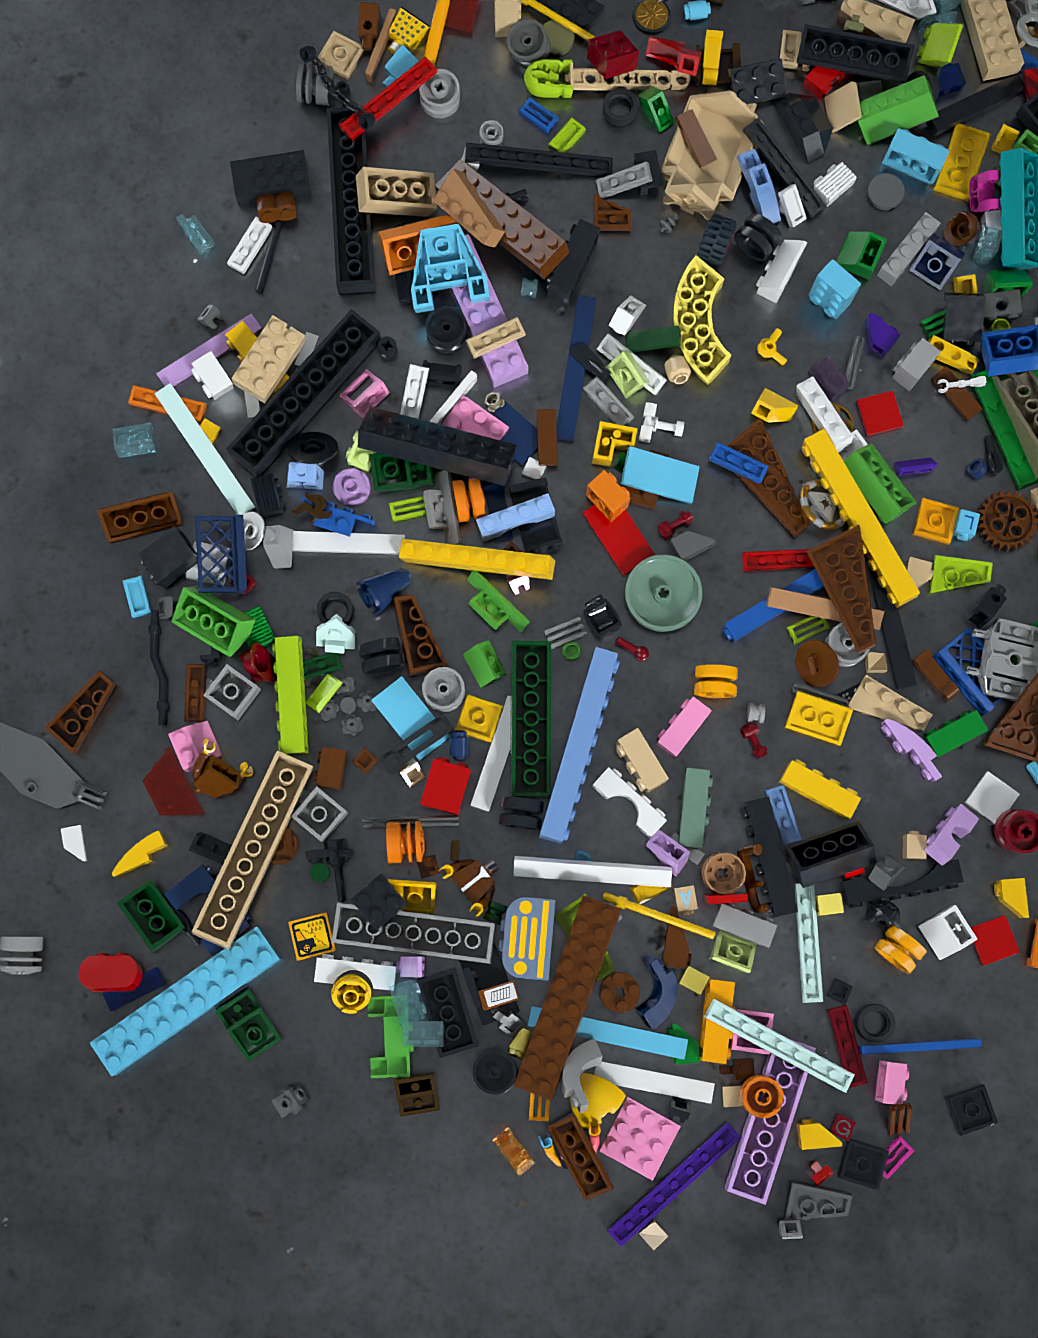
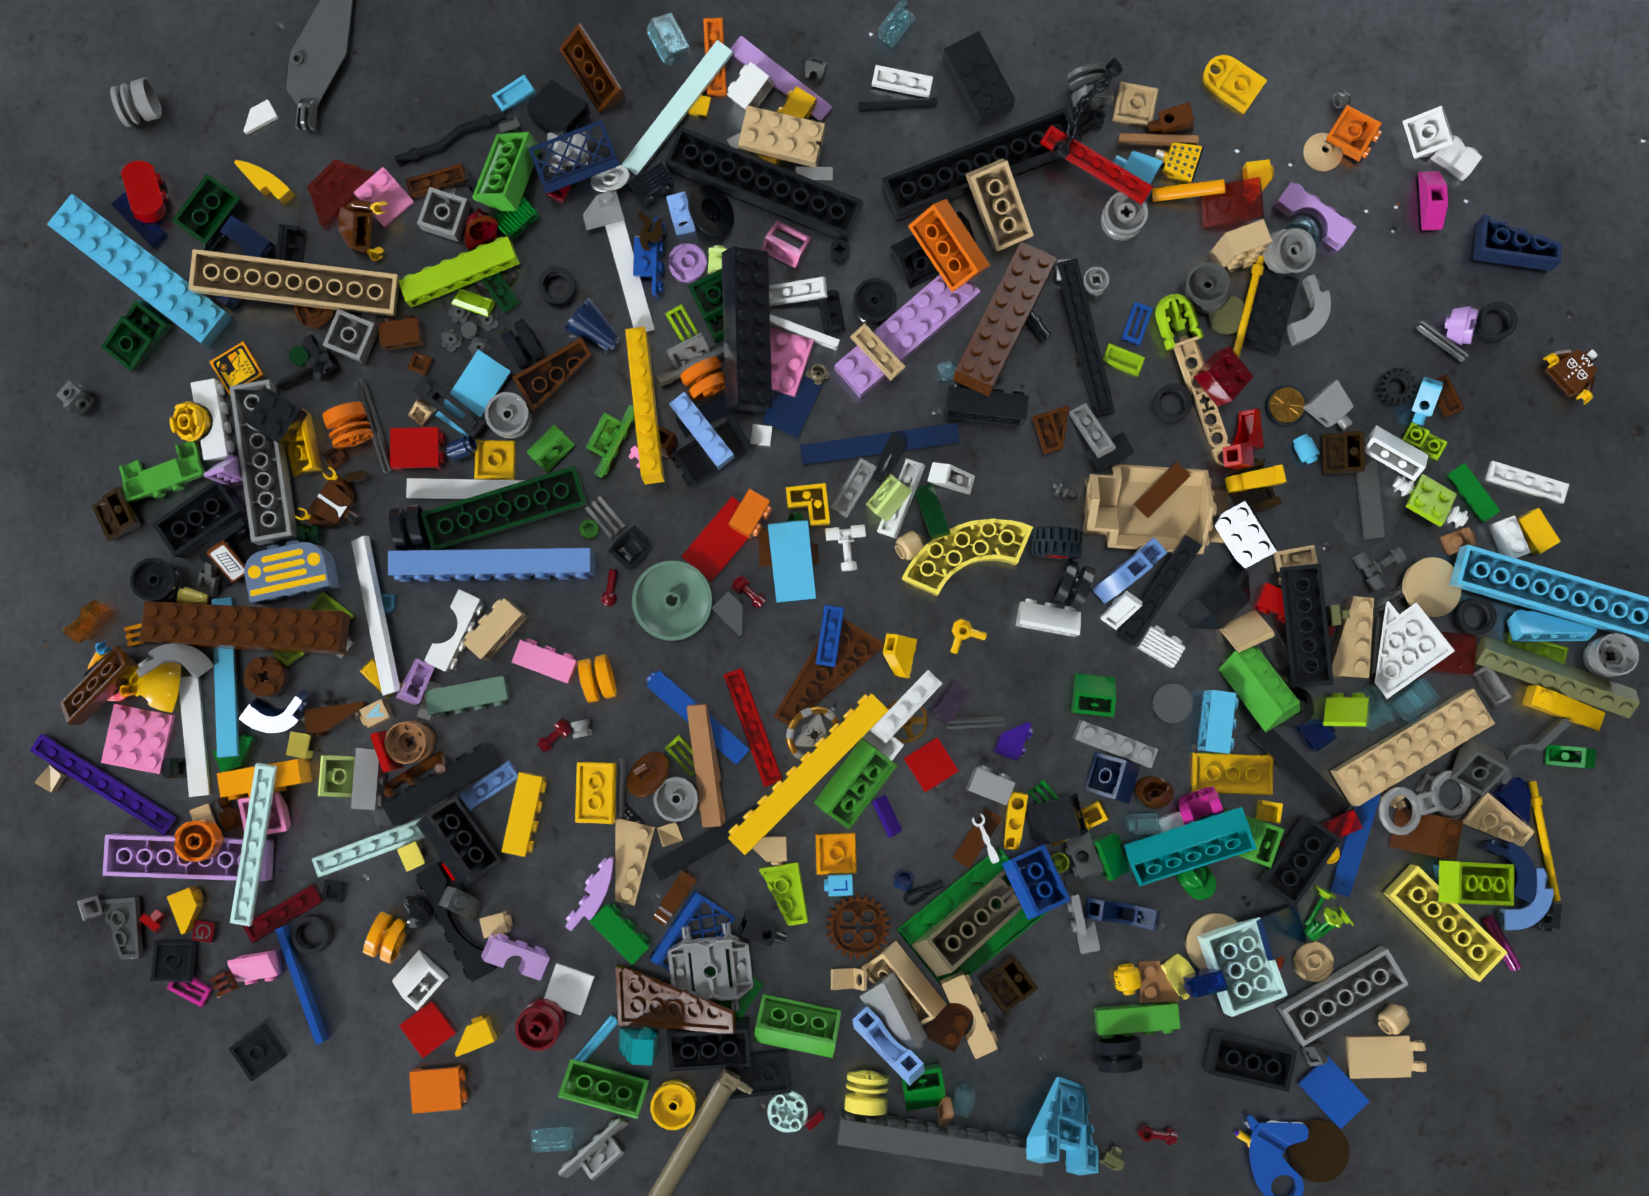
camera: 80 degrees right, 5 degrees up
reddish brown wedge [44,670,116,754] -> none
reddish brown brick [256,192,297,223] -> none
light aqua plate [316,614,356,654] -> none
clear light blue bracket [388,979,427,1026] -> none
clear light blue hinge [402,1021,444,1047] -> none
medium azure wedge [411,224,490,313] -> none
medium nougat wedge [433,168,505,248] -> none
reddish brown tile [537,409,558,466] -> none
yellow bar [602,892,716,939] -> none
green slope [637,86,675,132] -> none
reddish brown wing [807,525,877,654] -> none
medium azure brick [808,259,861,319] -> none

